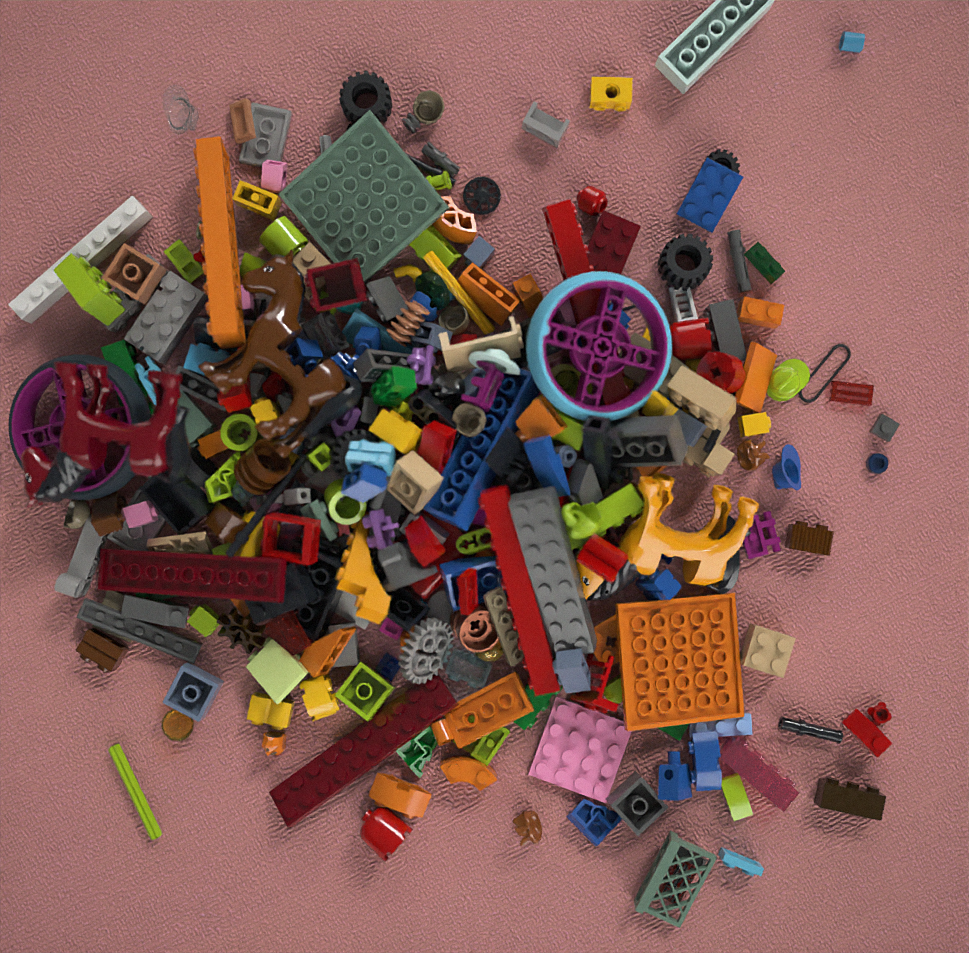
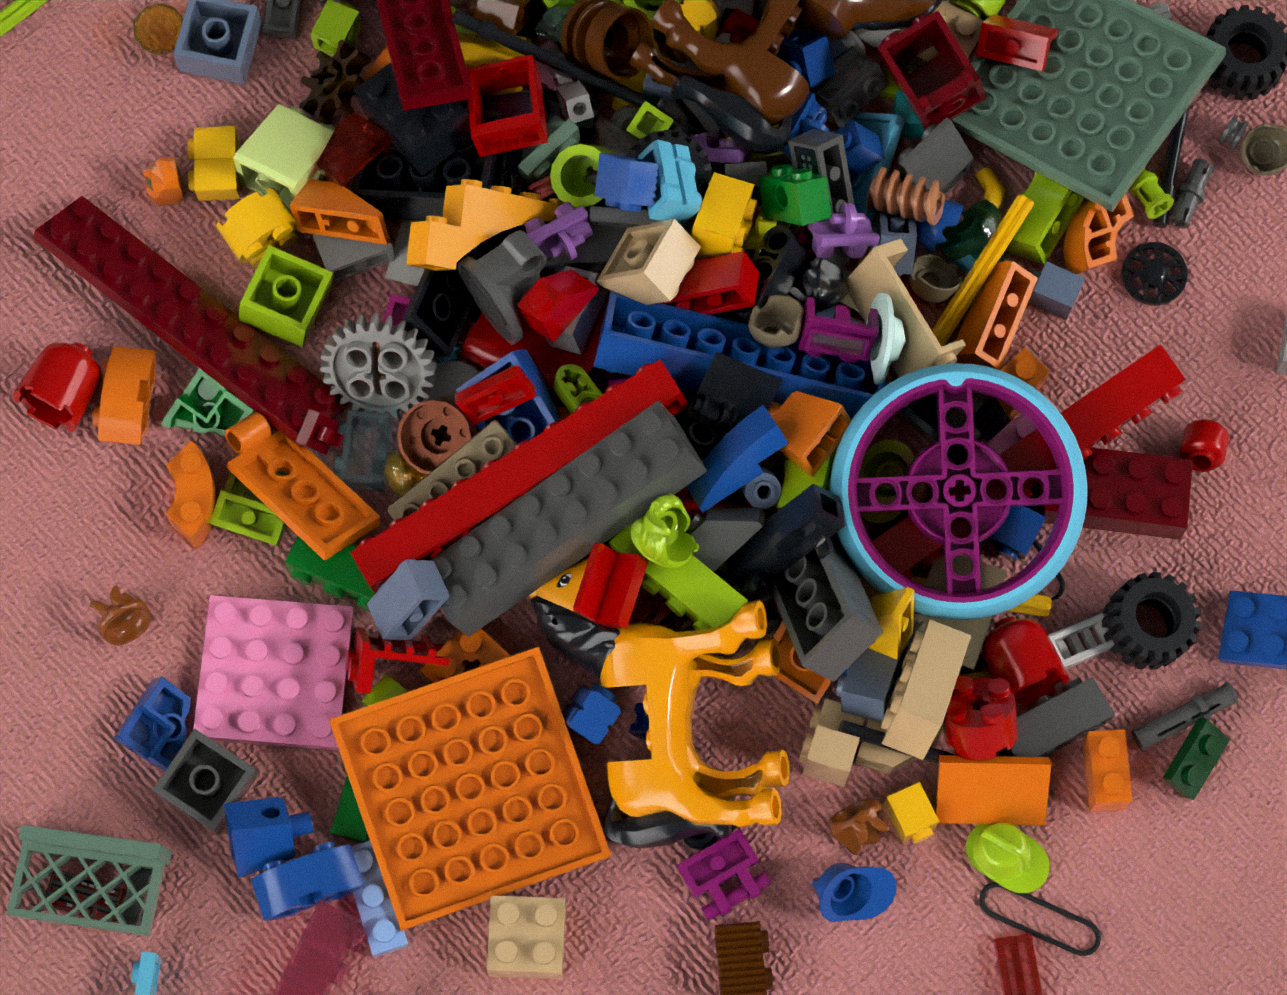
camera: 70 degrees right, 15 degrees down
clear blue tile [374,652,401,681] -> none
lime slope [721,773,753,821] -> none
none -> dark red tile [295,409,345,455]
none -> red panel [976,14,1058,71]

